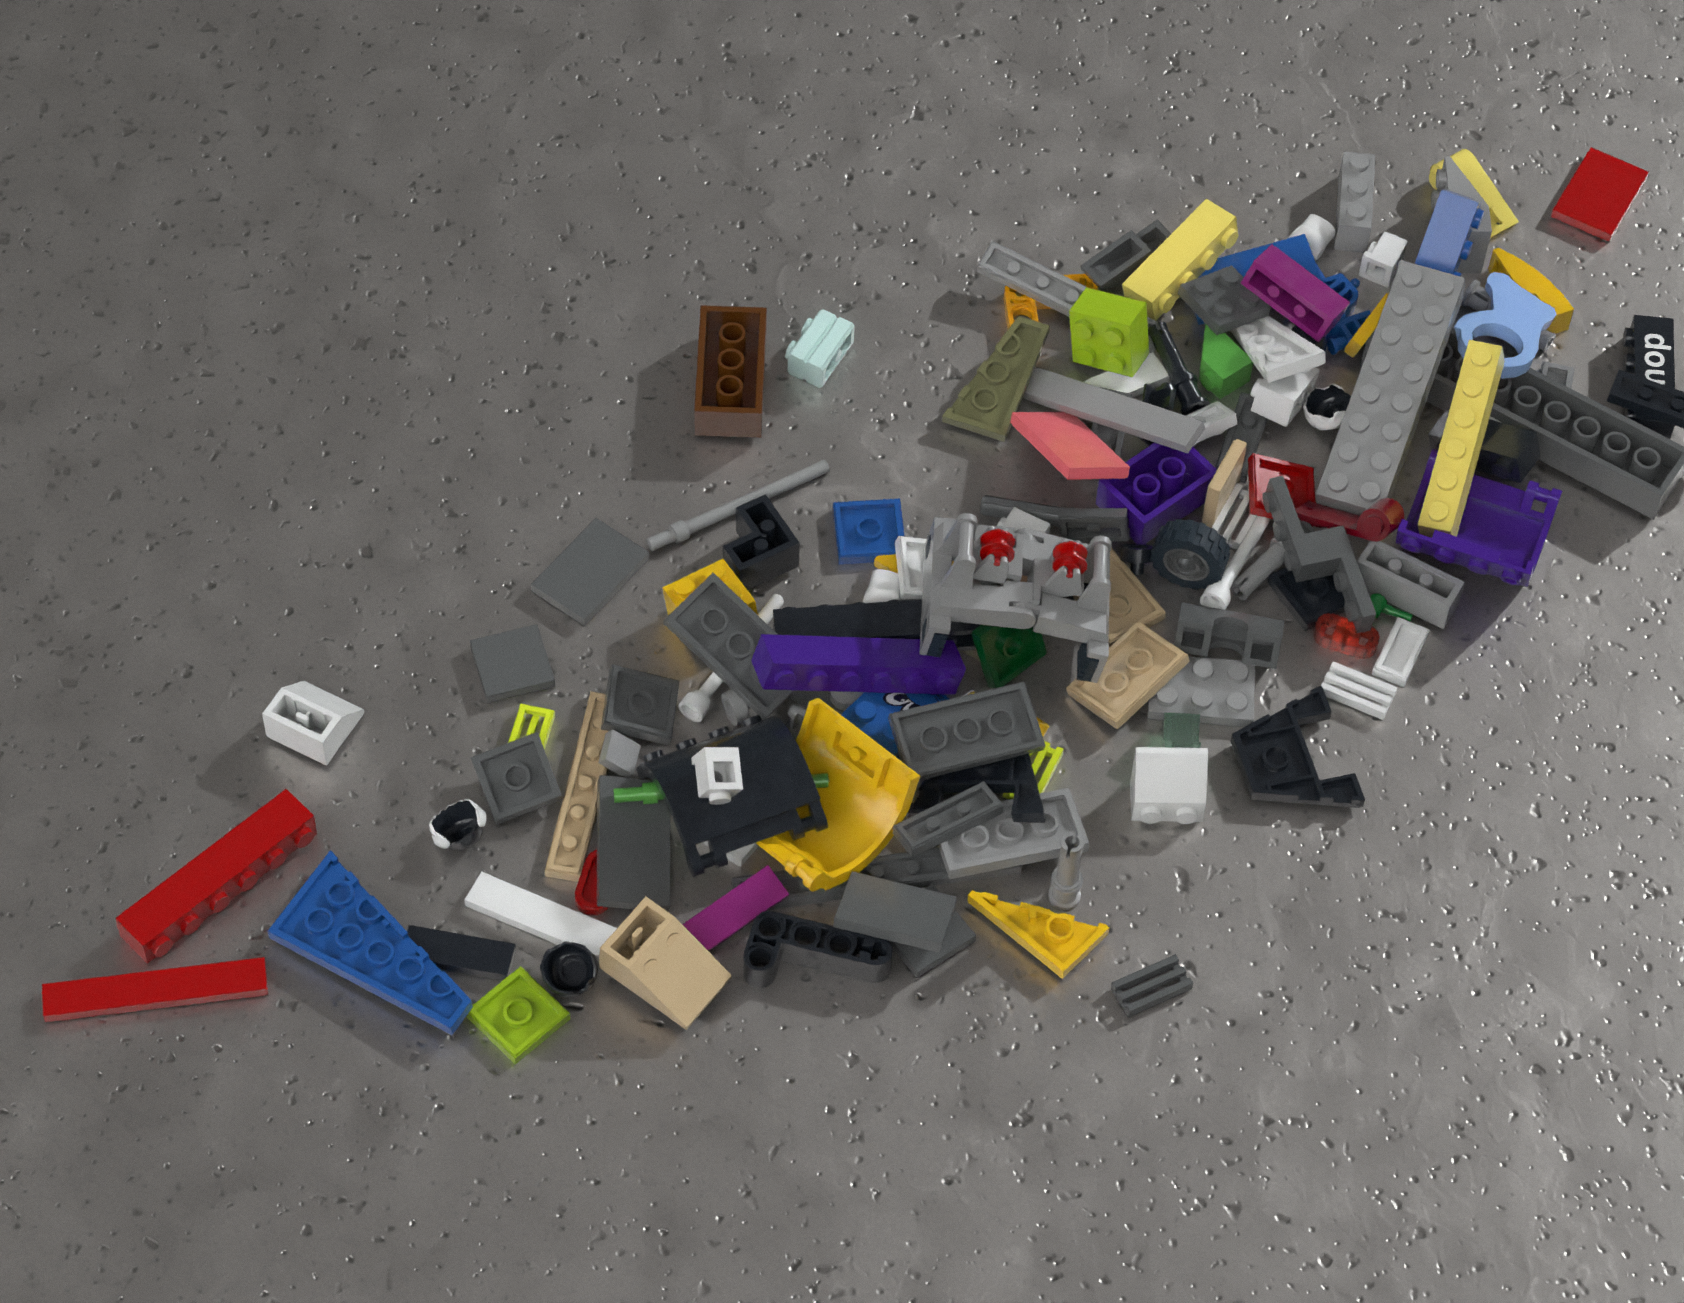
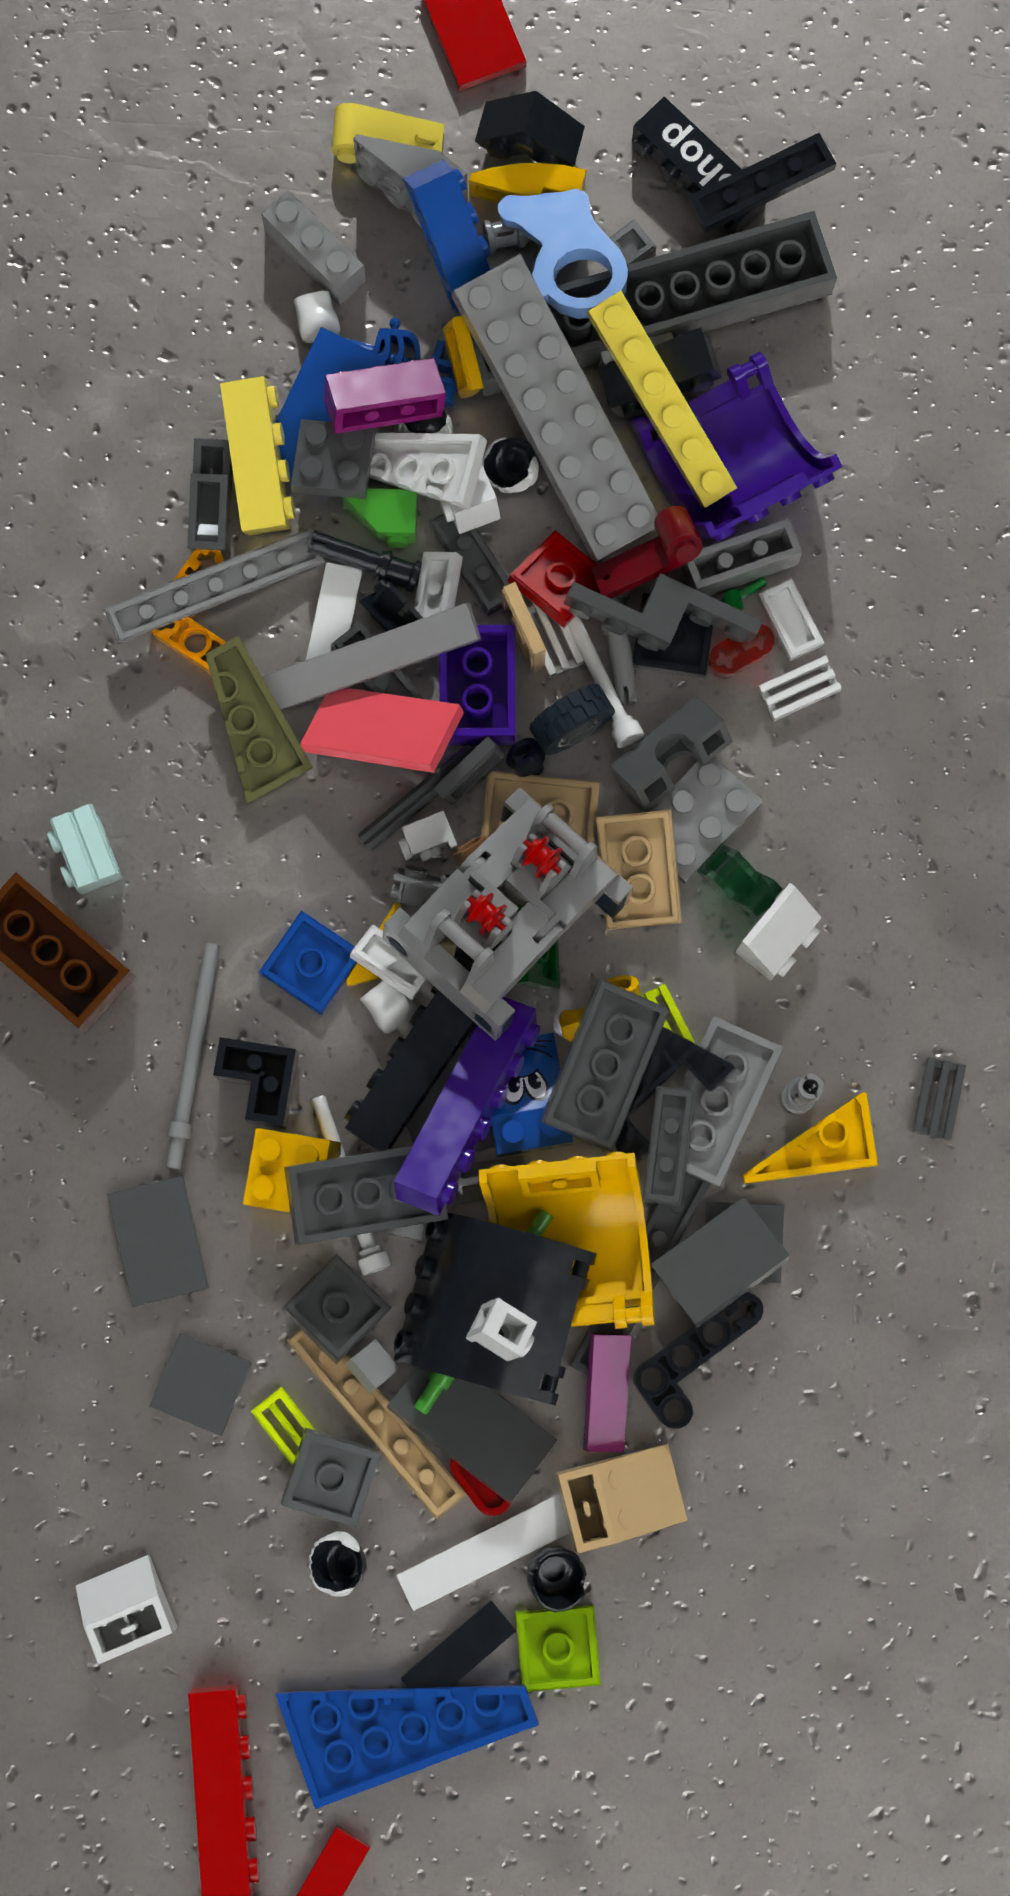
camera: 50 degrees left, 25 degrees up
lime brick [1069,287,1149,377] -> none
black wing [1231,686,1365,808] -> none
white brick [1359,231,1408,288] -> none
none -> black brick [475,91,585,167]

